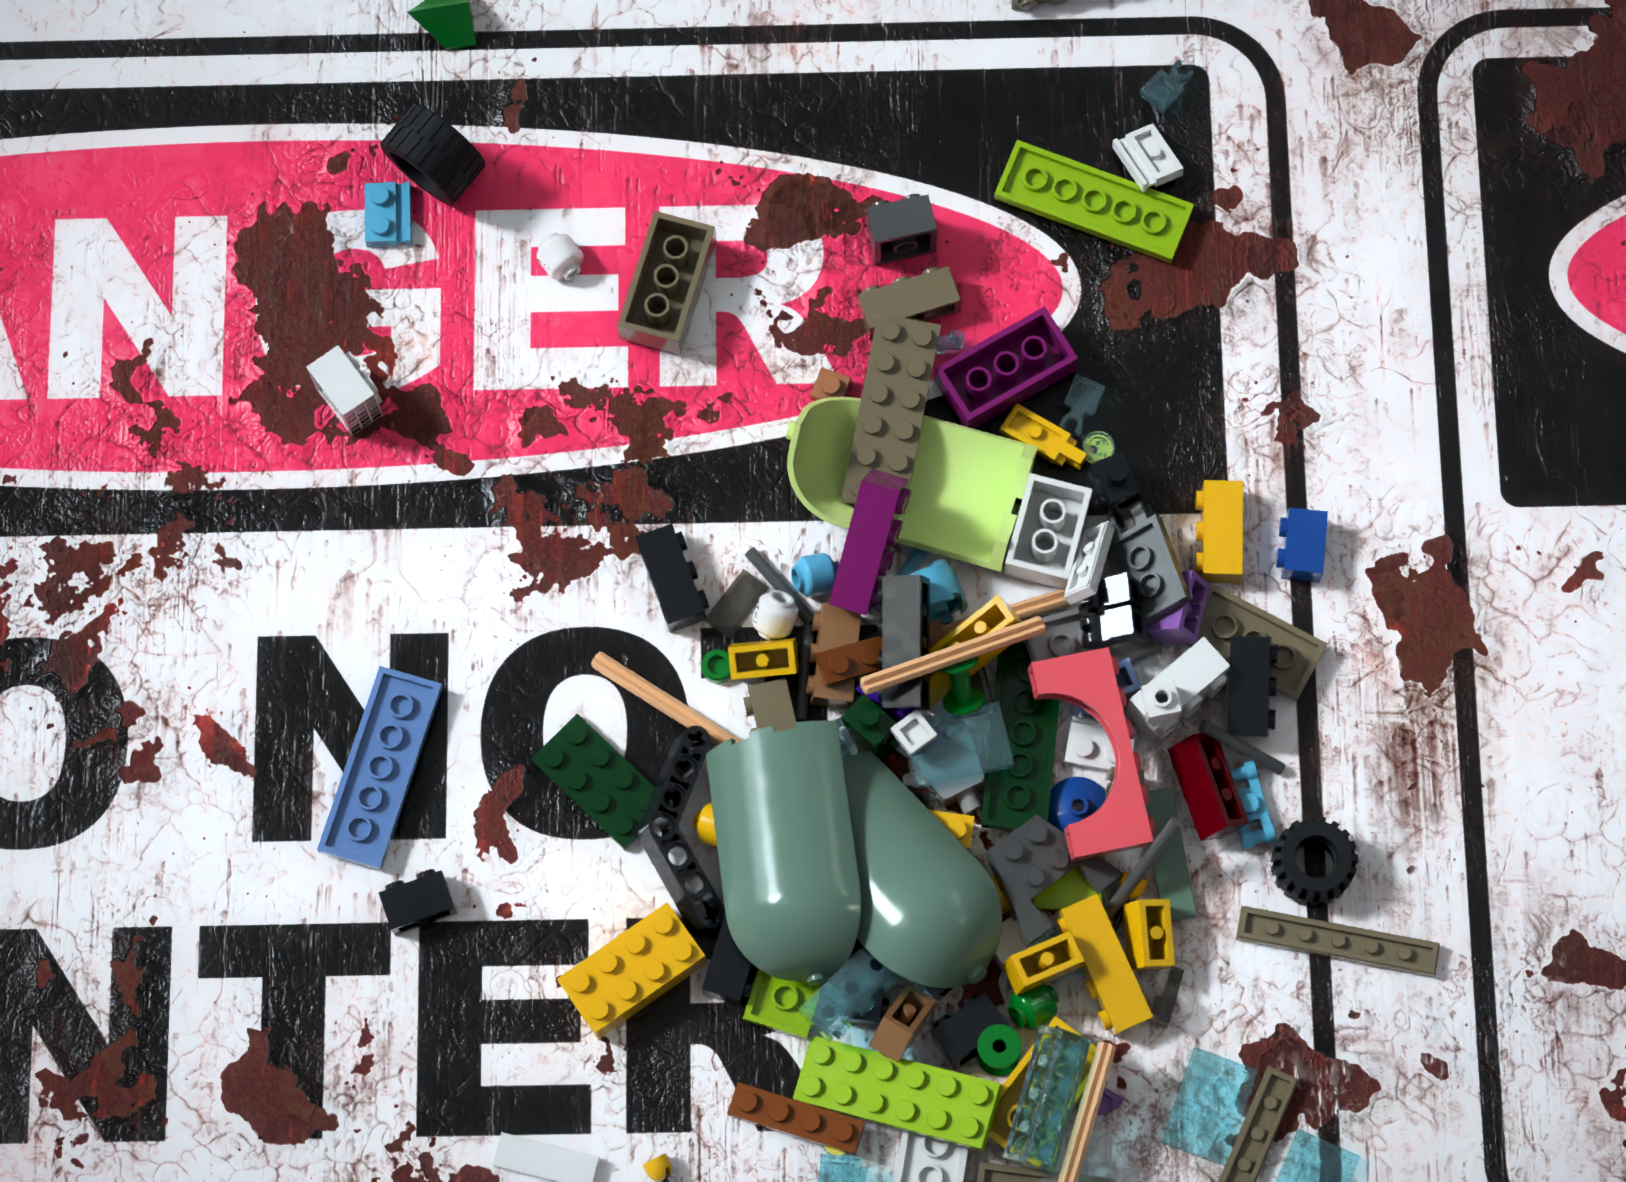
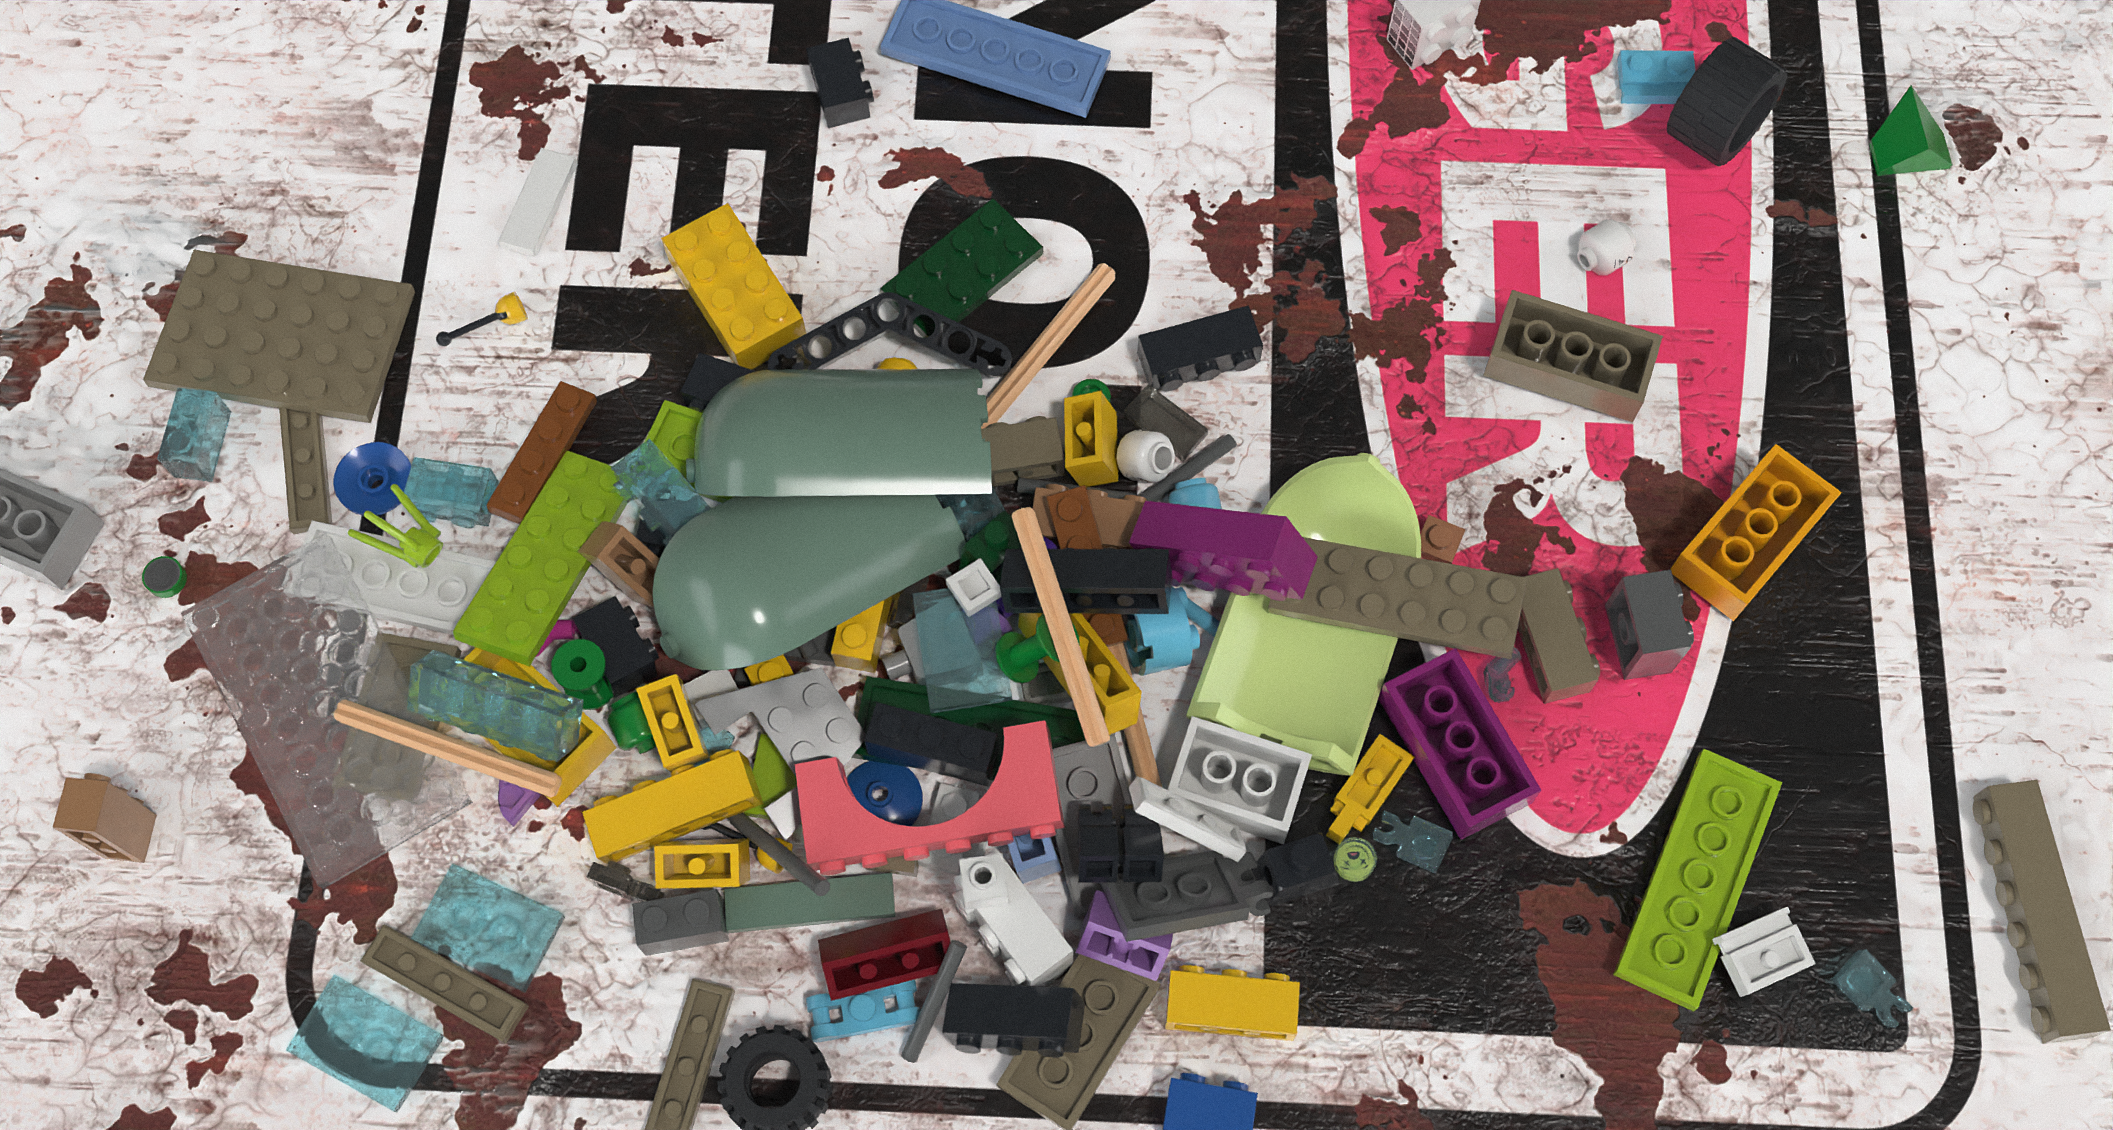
camera: 90 degrees right, 5 degrees down
none -> dark grey brick [632,889,729,956]
none -> black brick [865,702,999,787]
none -> light orange brick [1670,444,1842,621]

